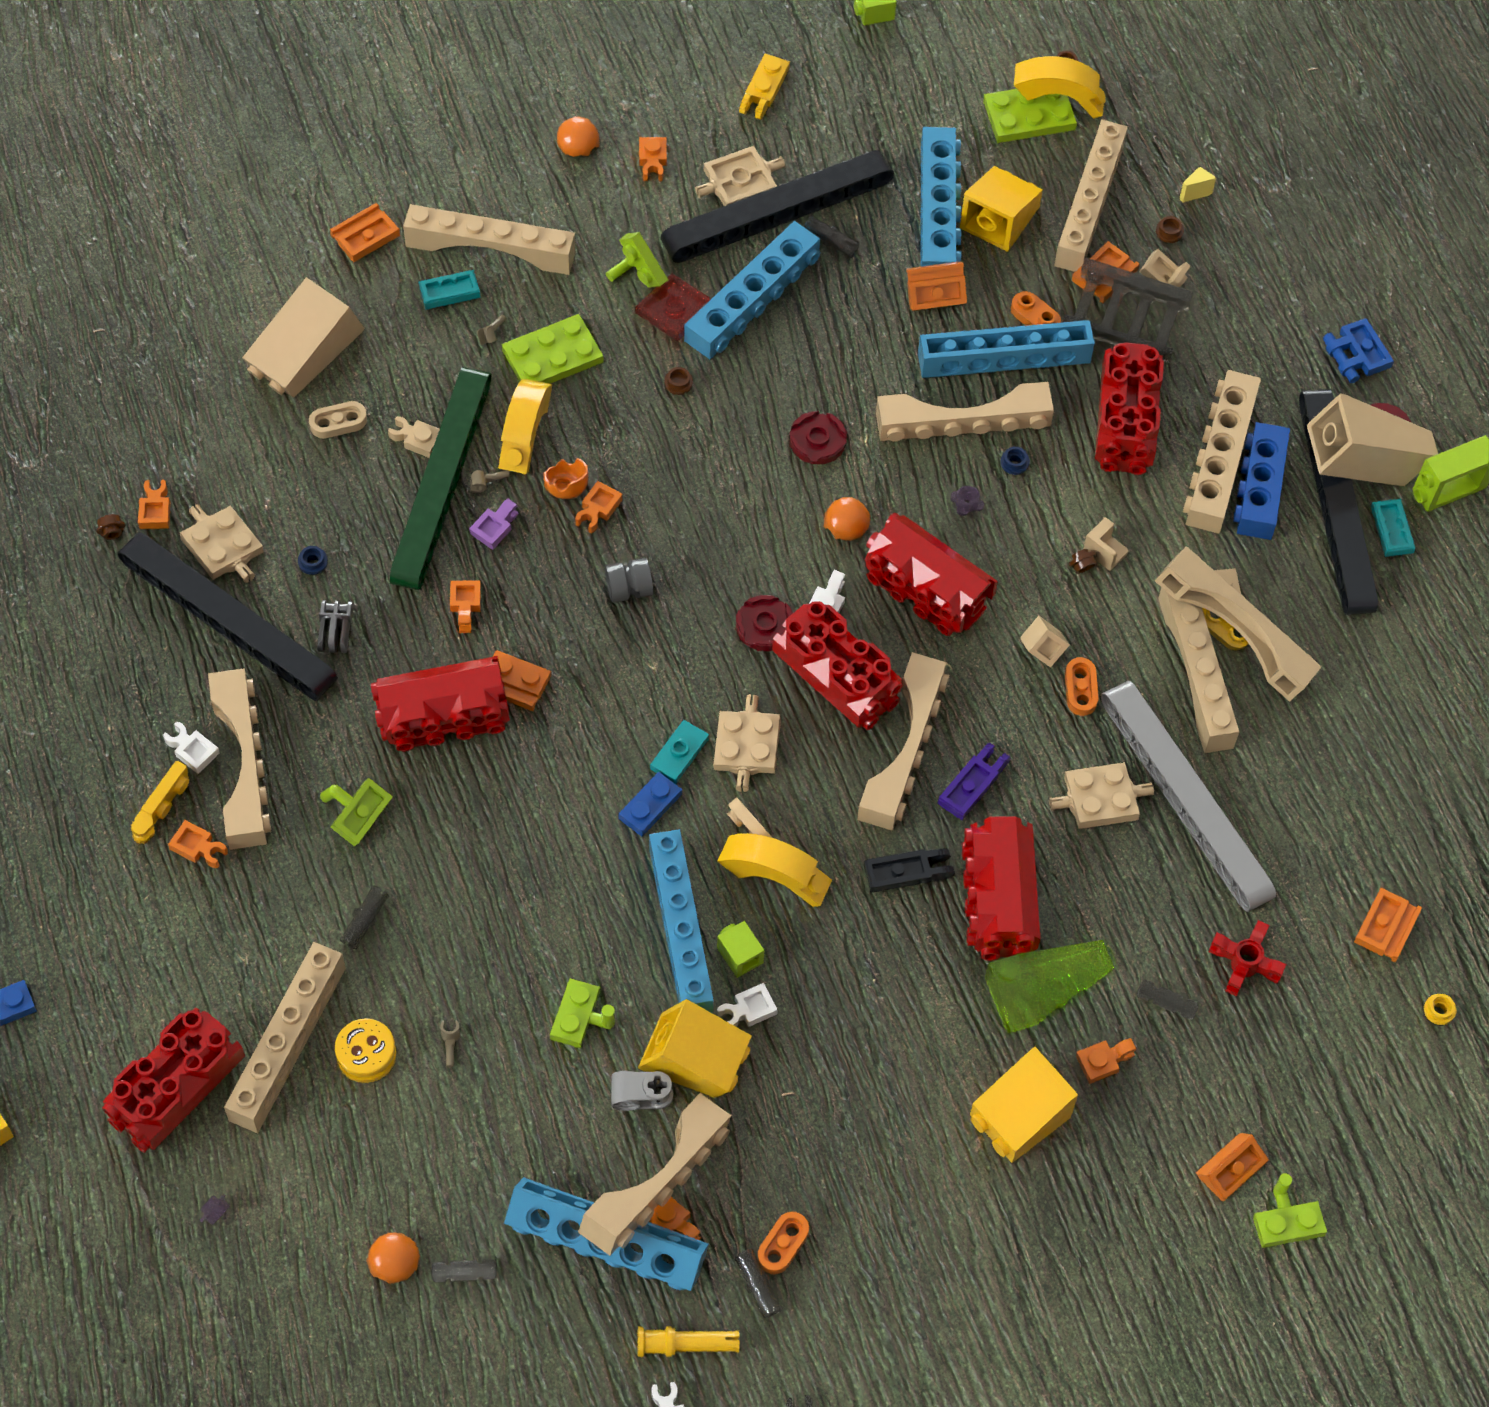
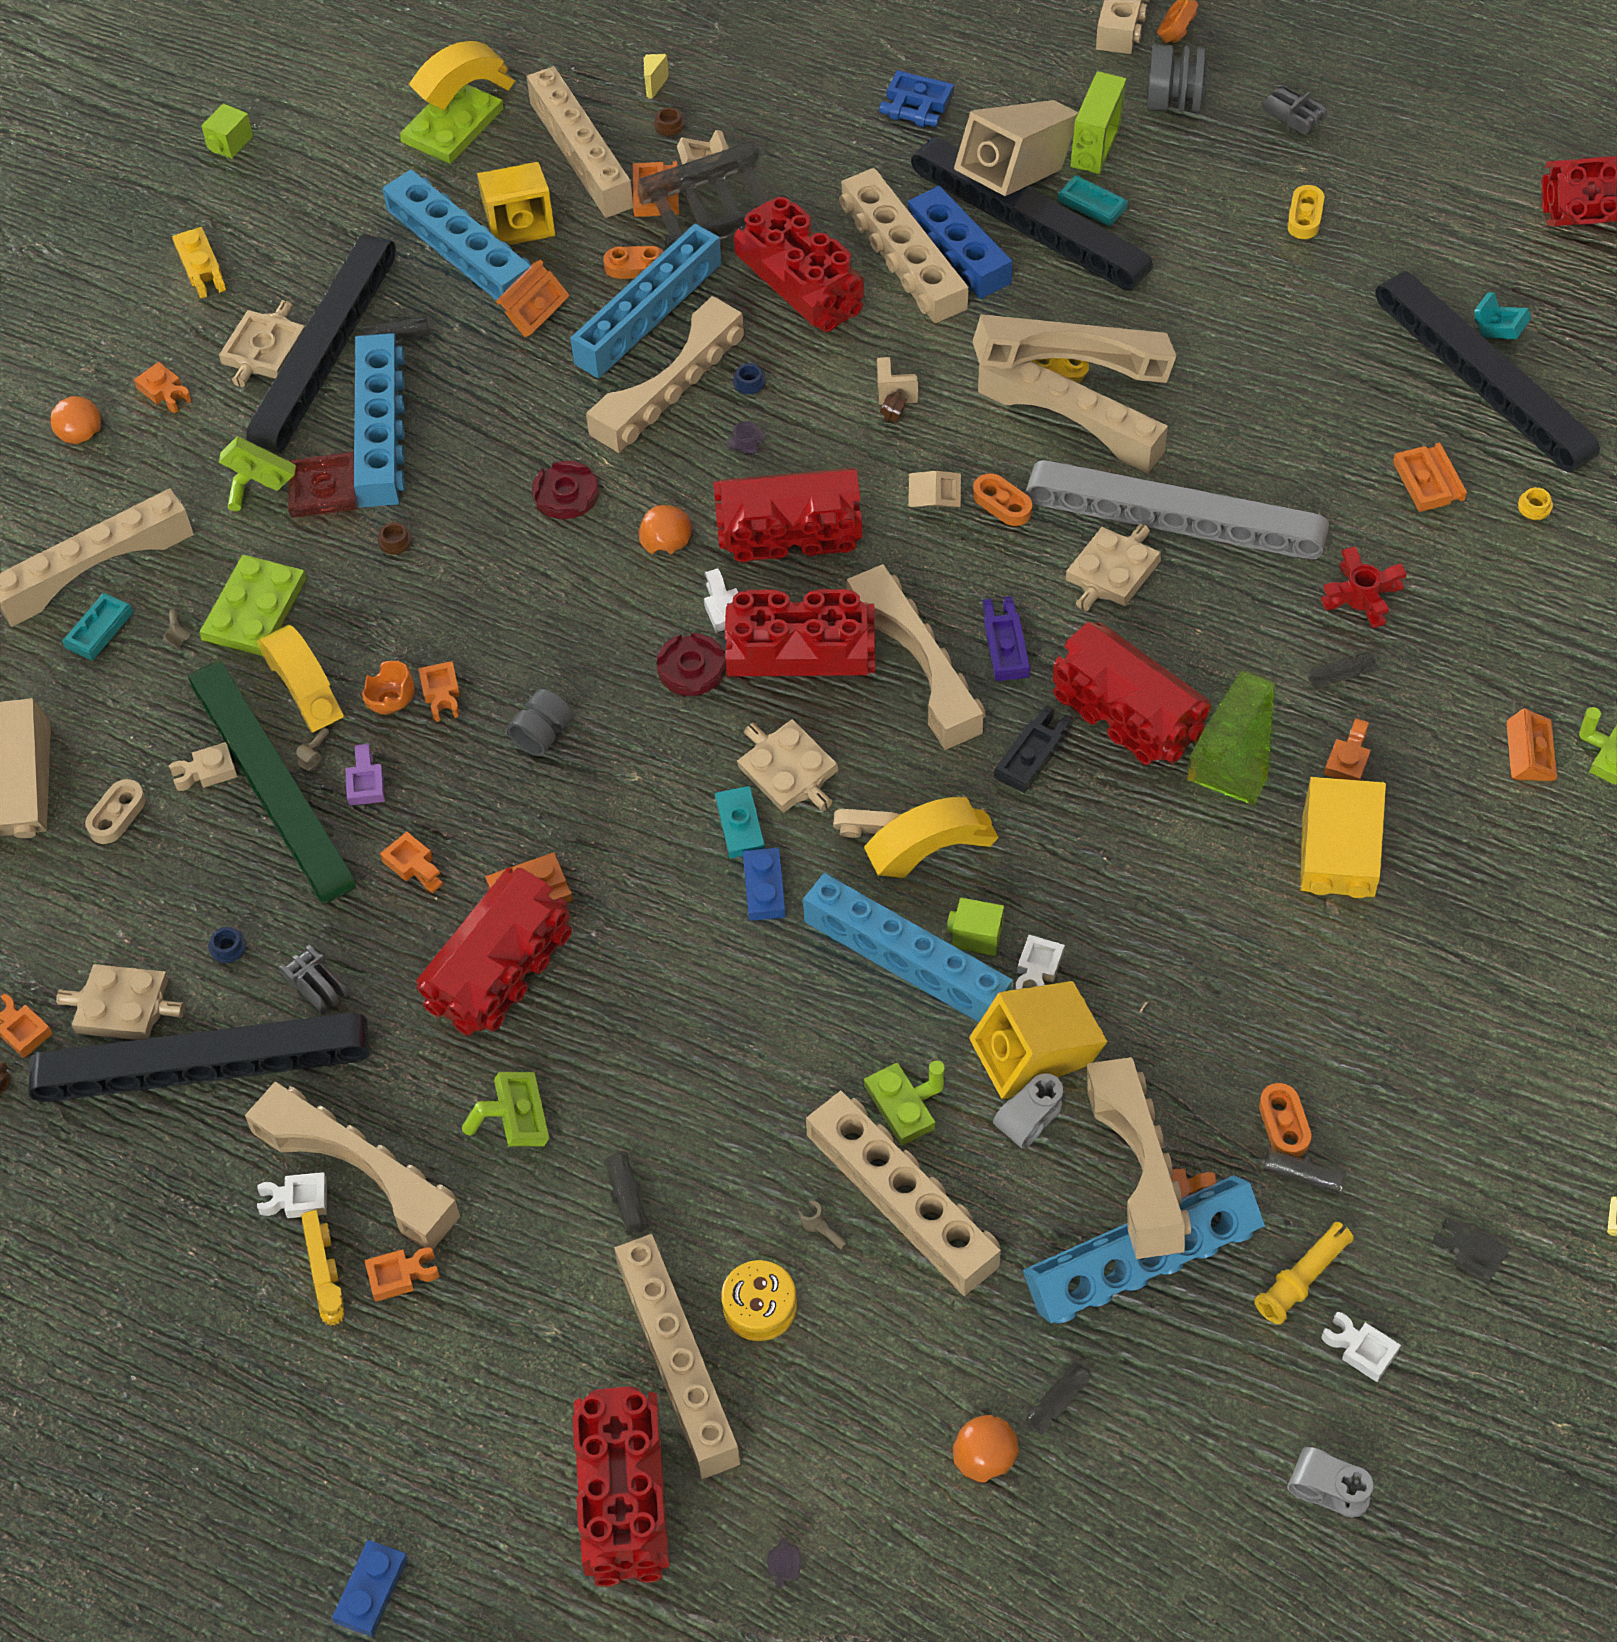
camera: 40 degrees left, 5 degrees down
none -> tan brick [806,1091,1001,1297]

